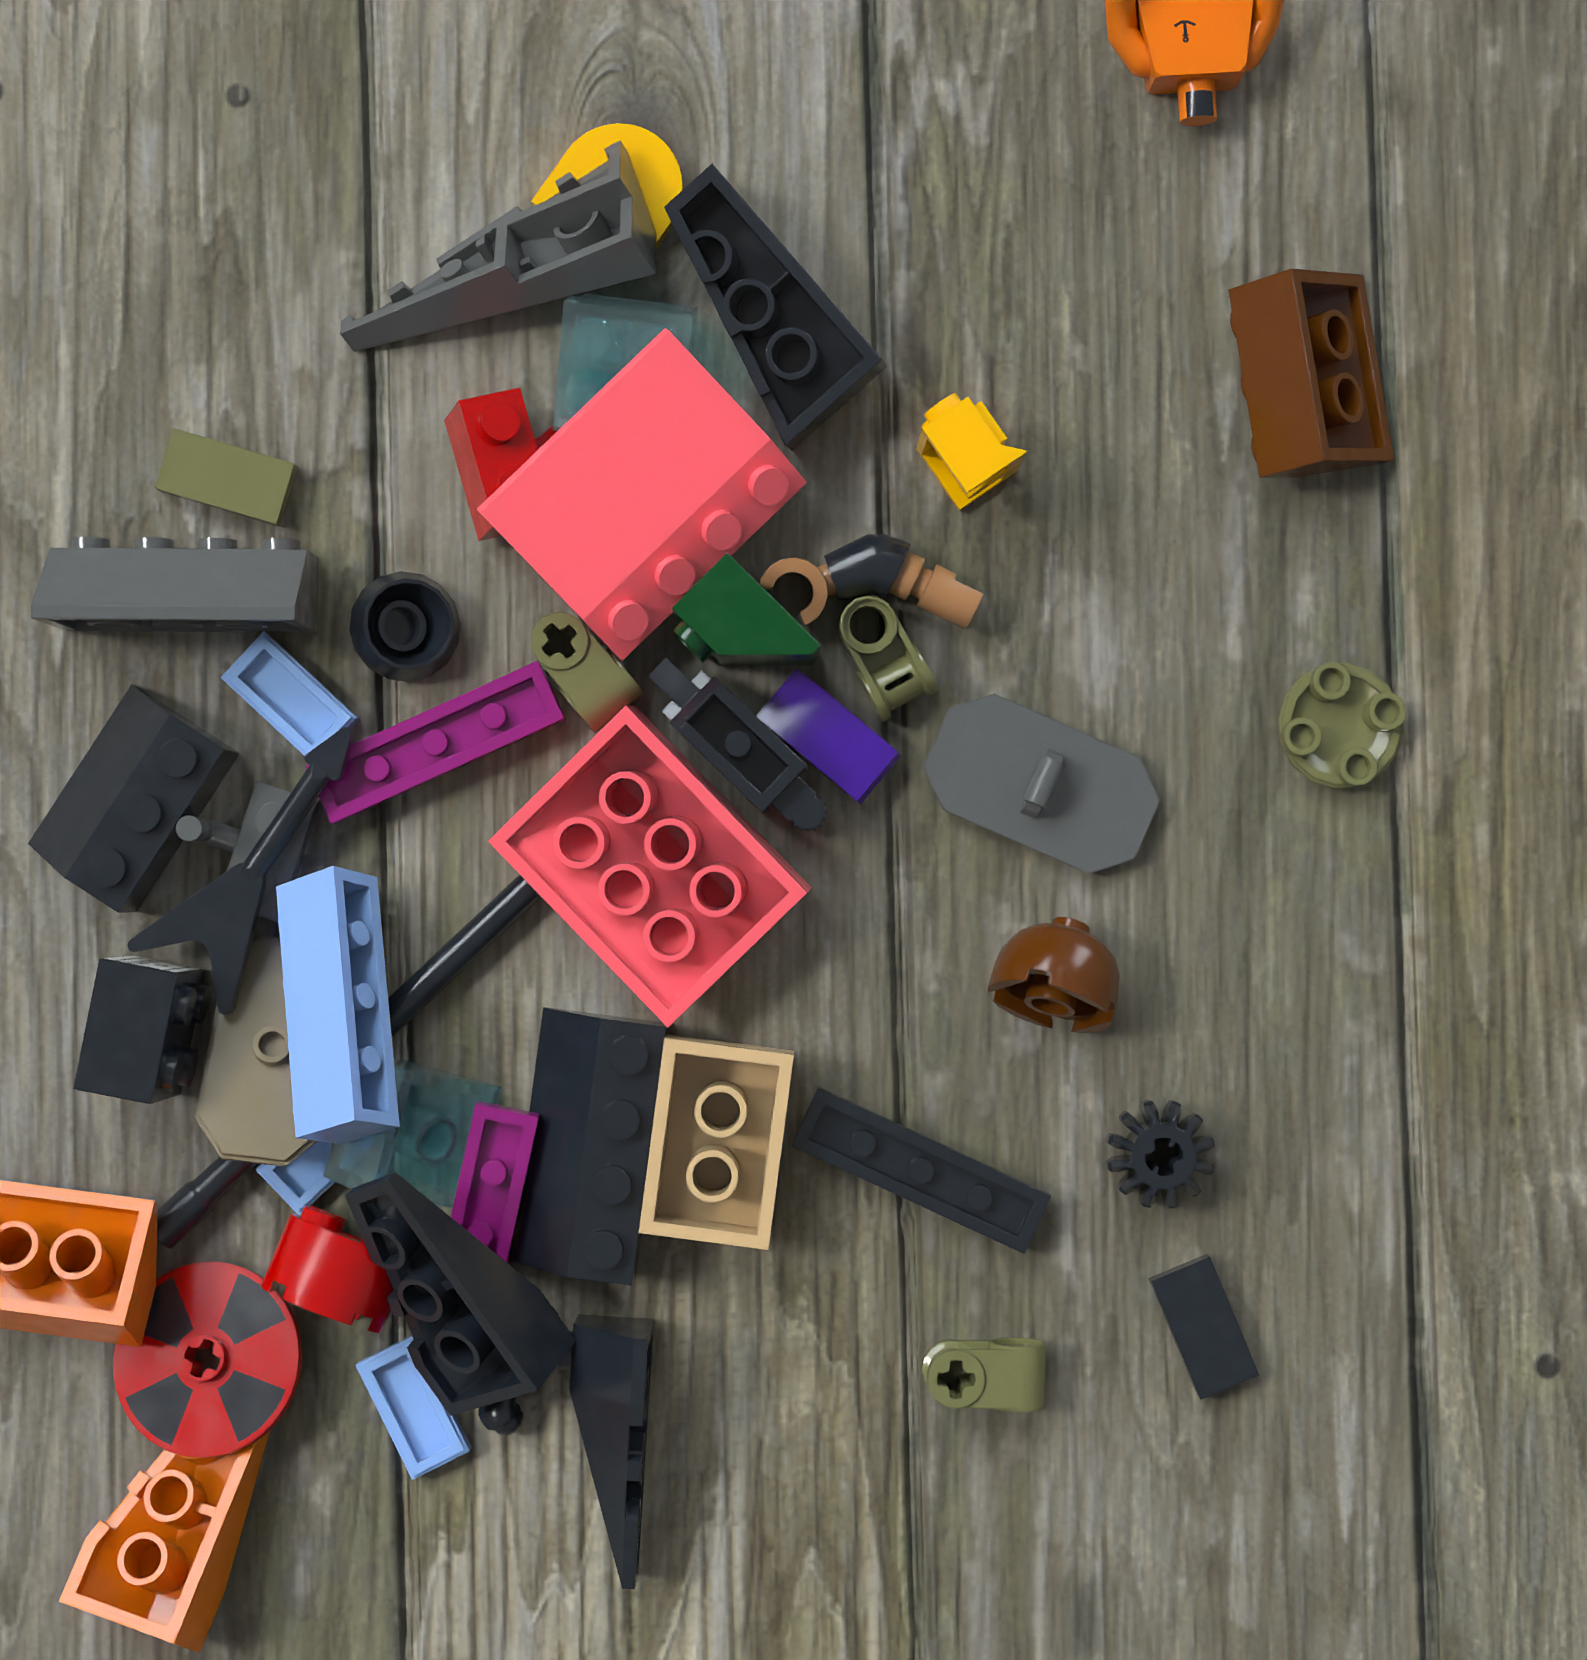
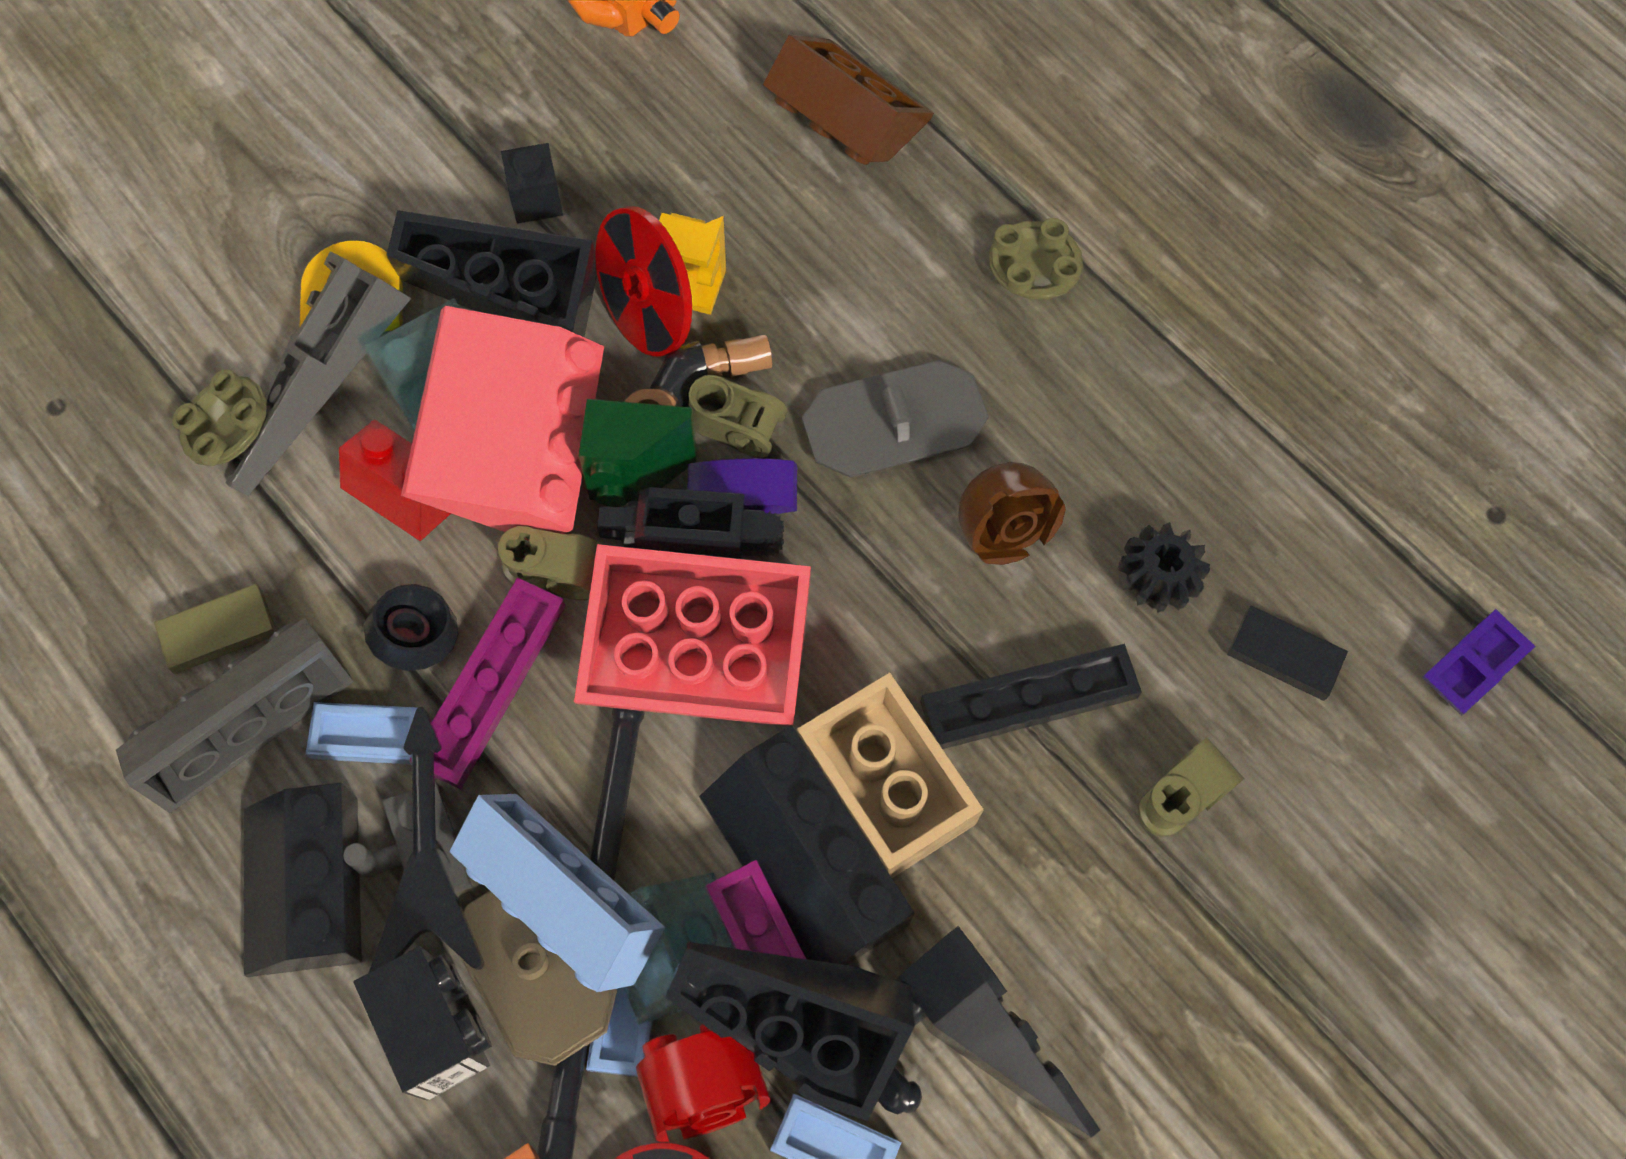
camera: 45 degrees left, 20 degrees down
none -> olive dish [172,369,267,466]
none -> black brick [501,143,563,224]
none -> red piece [595,206,692,357]
none -> dark purple slope [1422,609,1536,716]

